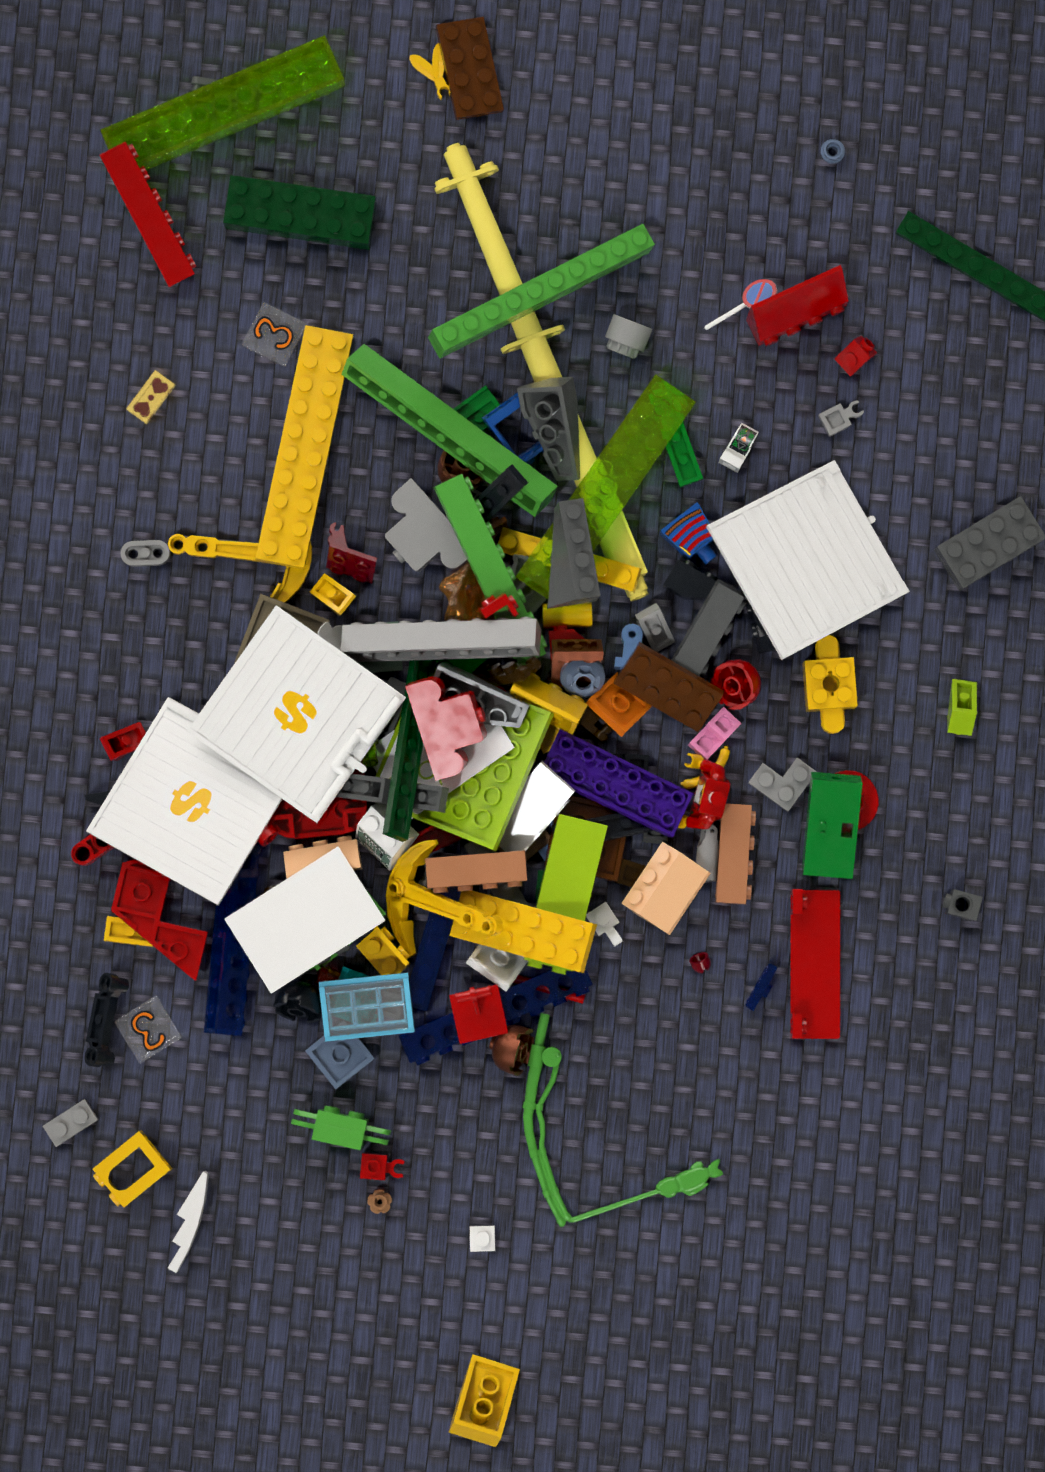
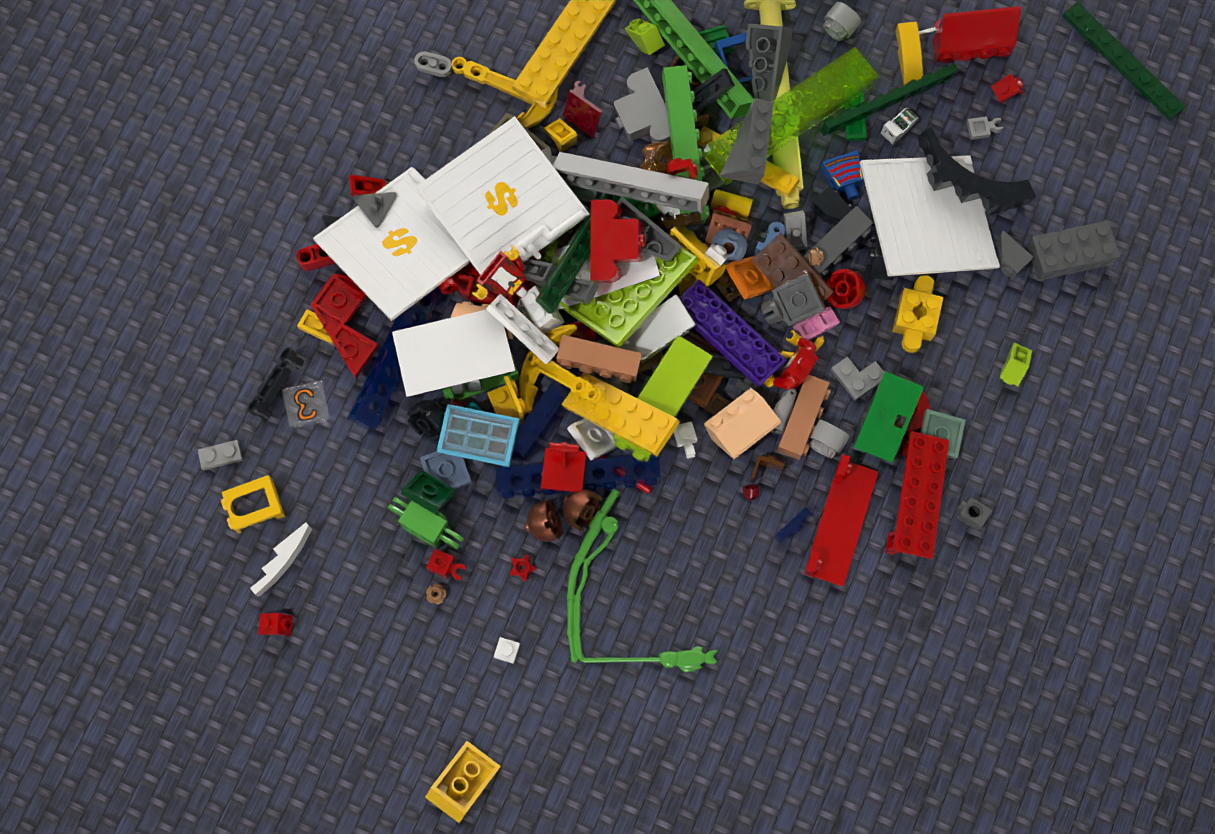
camera: 20 degrees right, 10 degrees down
none -> red bracket [258,613,293,636]
none -> dark grey piece [353,192,397,228]
none -> dark green tile [401,470,456,515]
none -> torso [472,245,528,300]
none -> white plate [486,294,559,364]
none -> red plate [510,555,536,581]
none -> copper cylinder [525,499,563,542]
none -> lime slope [625,19,665,55]
none -> white plate [706,243,729,266]
none -> reddish brown bracket [750,455,785,483]
none -> dark grey plate [761,273,825,327]
none -> medium nougat plate [808,247,823,267]
none -> light grey piece [810,420,850,459]
none -> dark green plate [820,64,959,136]
none -> red bracket [885,431,949,559]
none -> yellow slope [896,21,923,86]
none -> black arch [917,127,1036,215]
none -> sand green plate [920,409,966,459]
none -> dark grey slope [997,231,1033,279]

